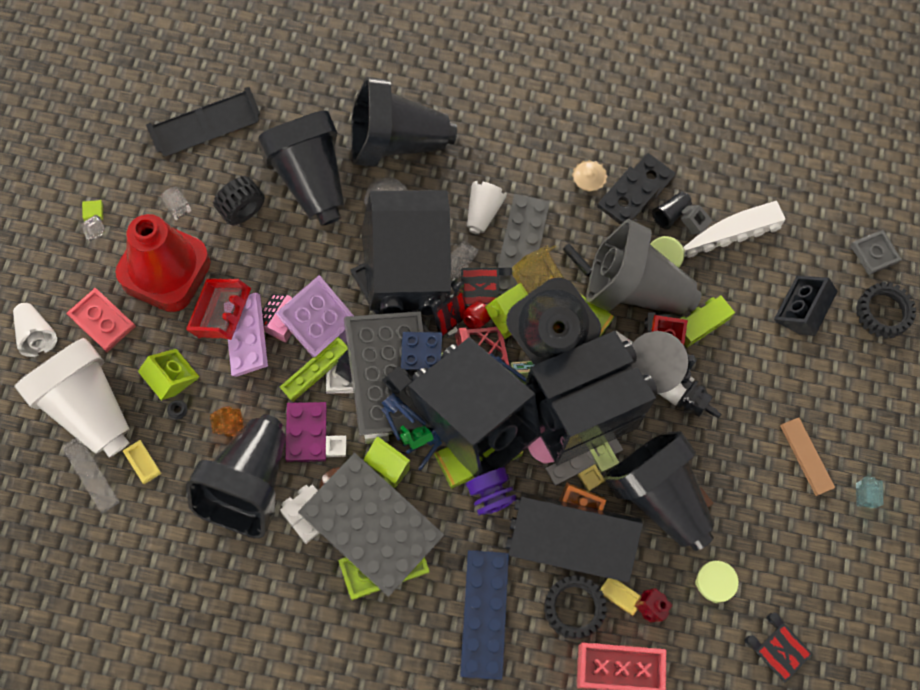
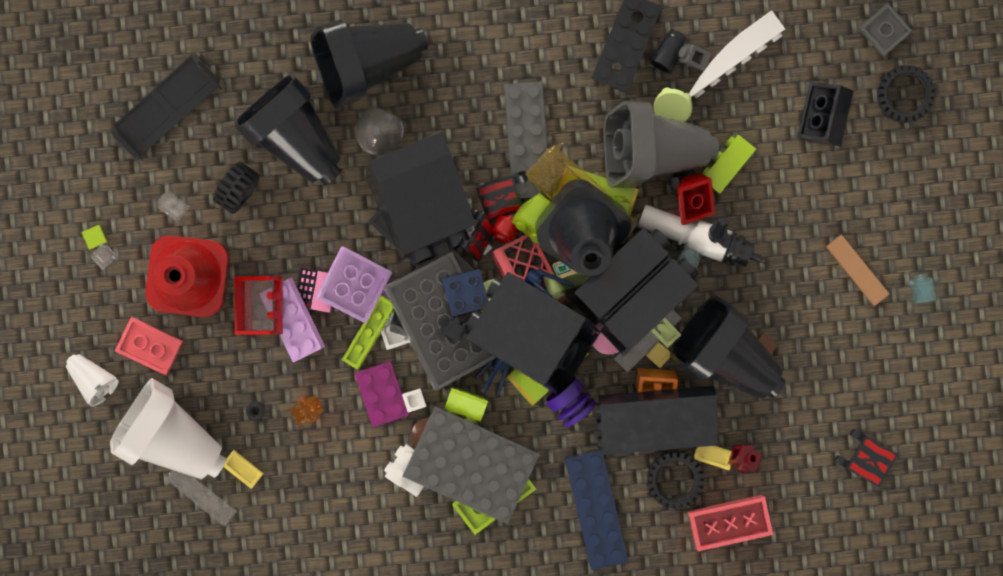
camera: 10 degrees left, 20 degrees up
lime slope [138,349,199,400] -> none
black cone [186,414,286,538] -> none
dark blue plant [381,393,426,441] -> none
green bracket [400,425,434,450] -> none
clear tile [451,240,478,279] -> none
white cone [467,181,507,235] -> none
black piece [563,243,592,277] -> none
tan piece [572,160,608,191] -> none
flat silver sticker [632,331,688,394] -> none
yellowish green tile [695,561,739,603] -> none

